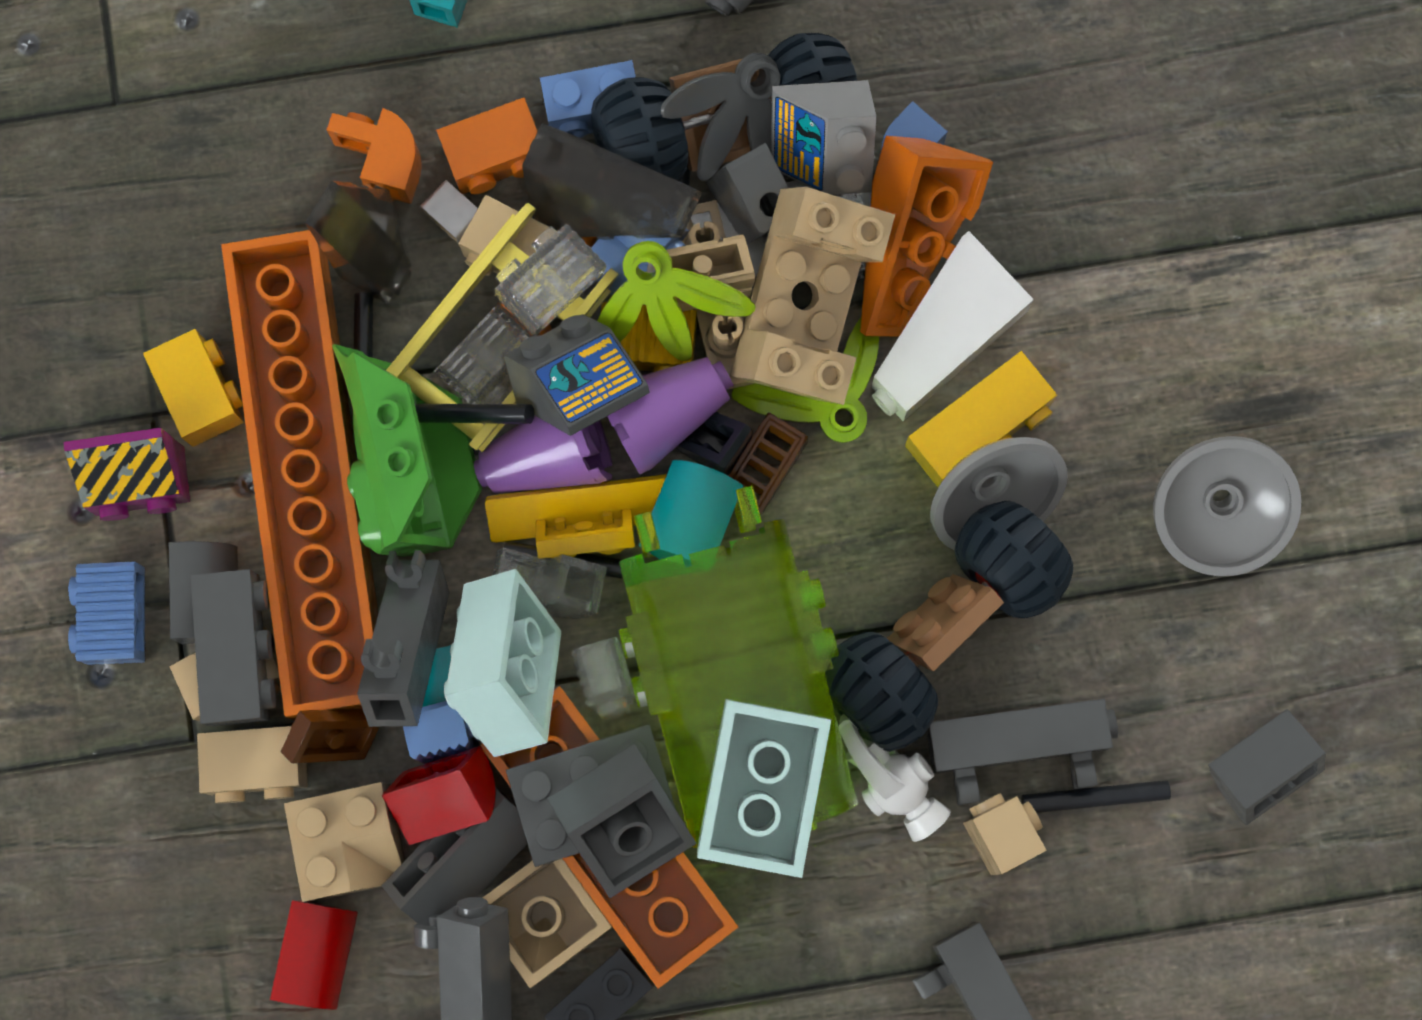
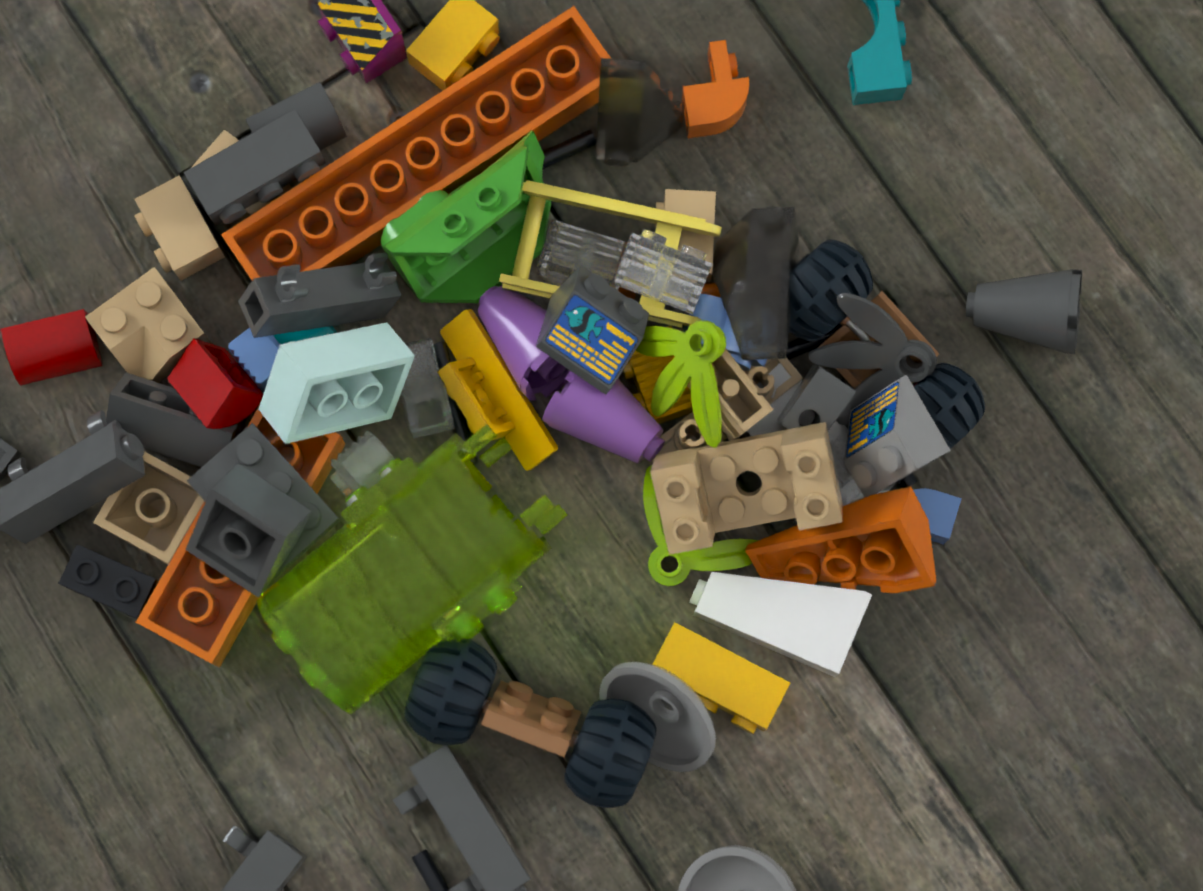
camera: 60 degrees right, 0 degrees up
medium blue brick [68,562,145,665] -> none
reddish brown plate [281,709,380,764] -> none
black bar [415,404,535,424] -> none
flat silver piece [420,180,478,243] -> none
orange brick [436,97,548,194] -> none
medium blue brick [540,60,635,140] -> none
teal brick [639,460,743,572] -> none
black slope [675,412,752,476] -> none
light aqua brick [697,699,831,878] -> none
reddish brown slope [729,412,808,522] -> none
white piece [838,714,951,842] -> none
tan brick [963,793,1047,875] -> none

